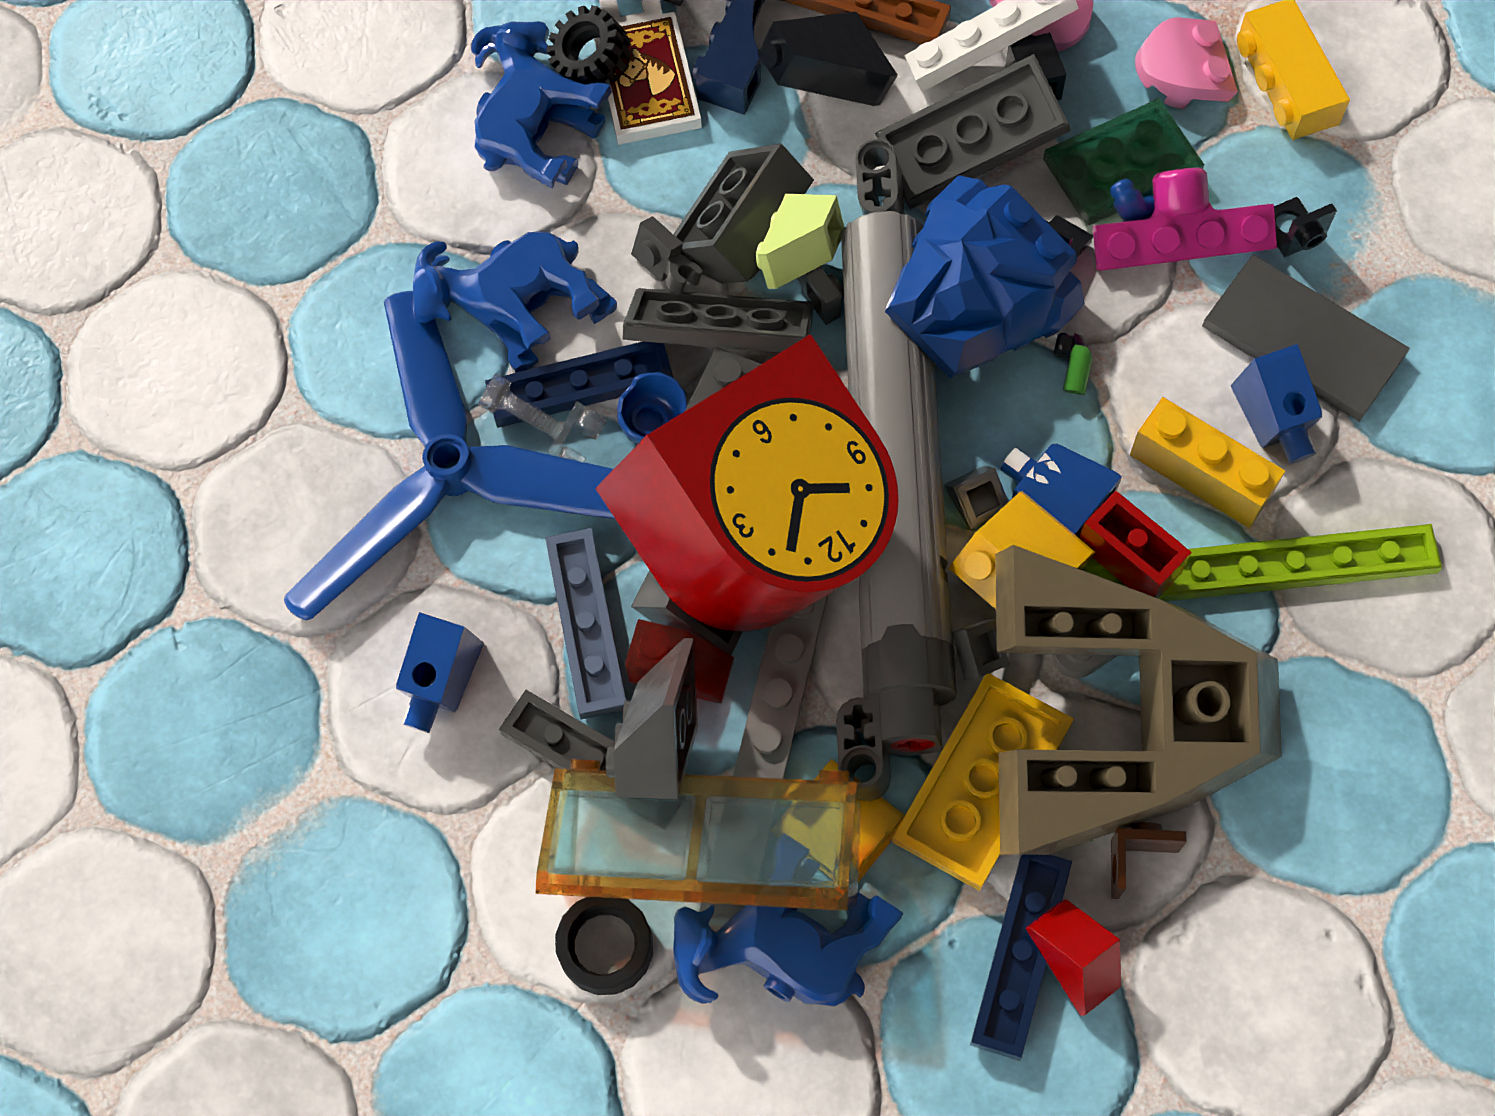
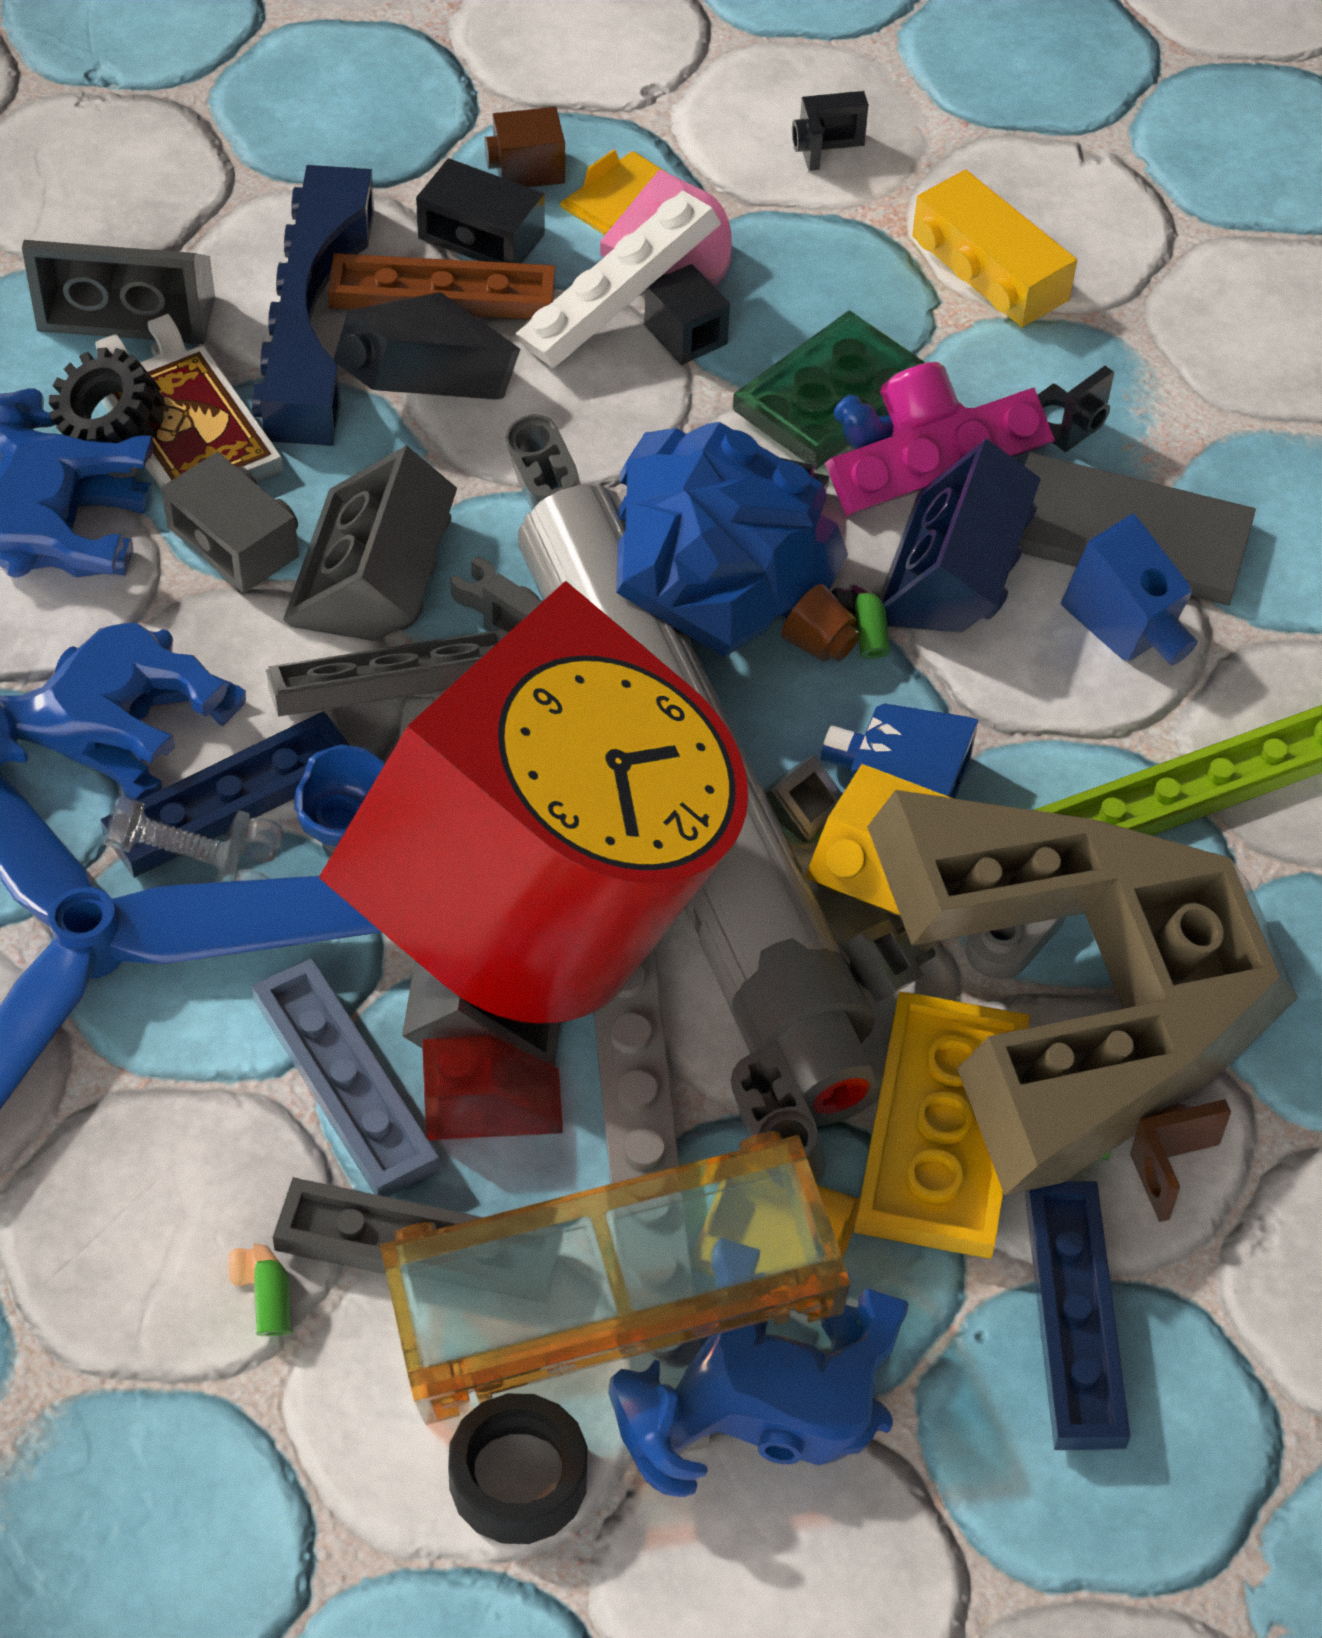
camera: 25 degrees left, 15 degrees down
blue torso [396,612,484,733] -> none
dark grey slope [606,638,698,799] -> none
dark grey plate [631,216,703,295] -> none
yellowish green slope [756,194,845,289] -> none
dark grey tile [875,54,1071,209] -> none
red slope [1026,899,1121,1016] -> none
red brick [1079,491,1192,598] -> none
yellow brick [1130,397,1285,529] -> none
bright pink slope [1135,17,1238,109] -> none
none -> dark grey brick [161,451,299,593]
none -> bright green arm [229,1243,292,1336]
none -> dark orange hat [780,584,860,662]
none -> dark blue slope [879,438,1041,633]

